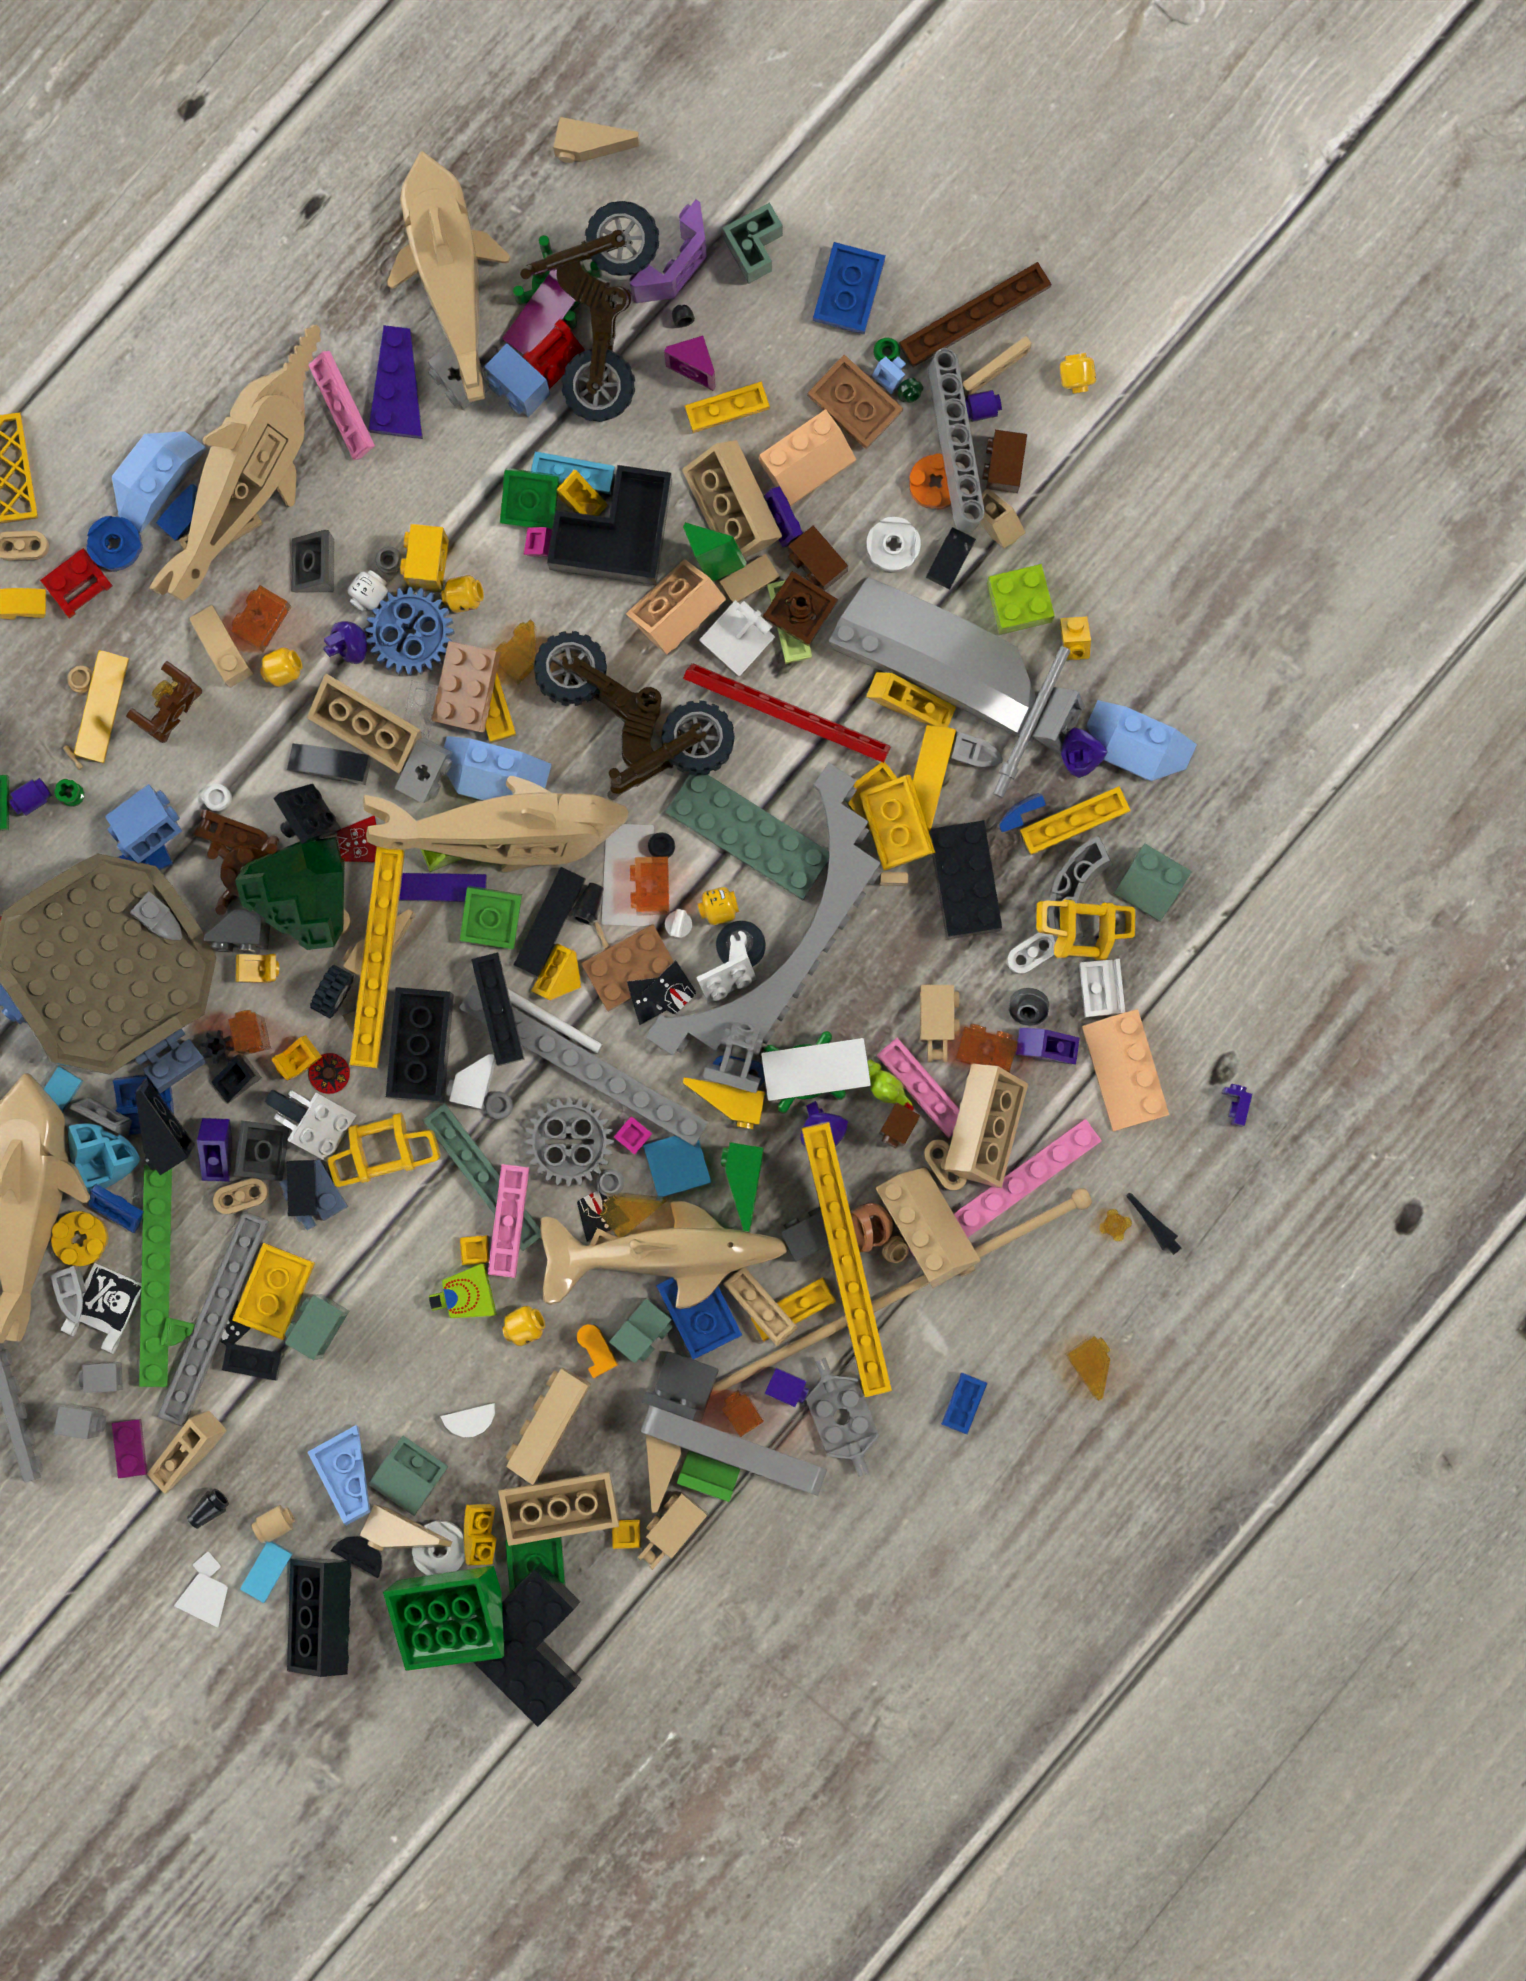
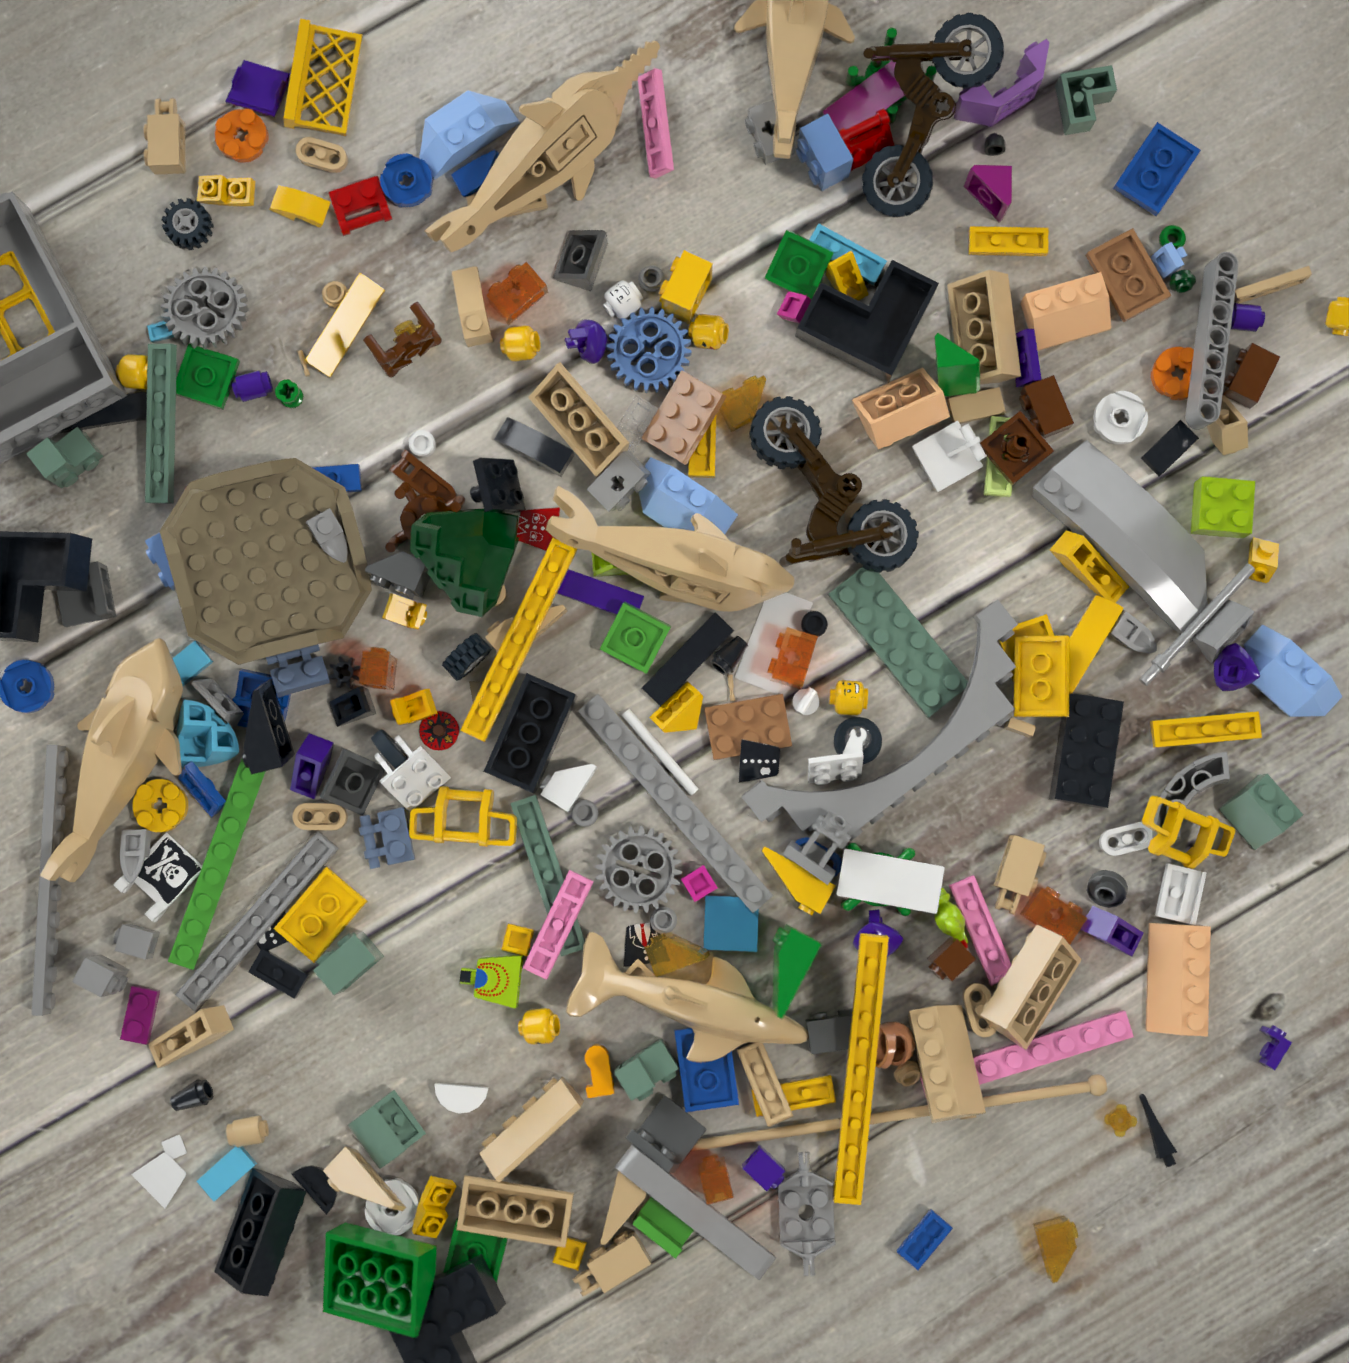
camera: 20 degrees right, 0 degrees up
medium blue brick [105,784,182,864] -> none
bright green tile [160,1318,195,1346] -> none
black tile [287,1160,317,1217] -> none
light blue wing [308,1425,371,1526] -> none
dark purple wing [369,325,423,439] -> none
black plate [471,952,525,1066] -> none
black sticker [641,960,696,1014] -> none
red tile [683,663,891,763] -> none
reddish brown plate [899,262,1052,367] -> none
blue slope [999,793,1046,832] -> none

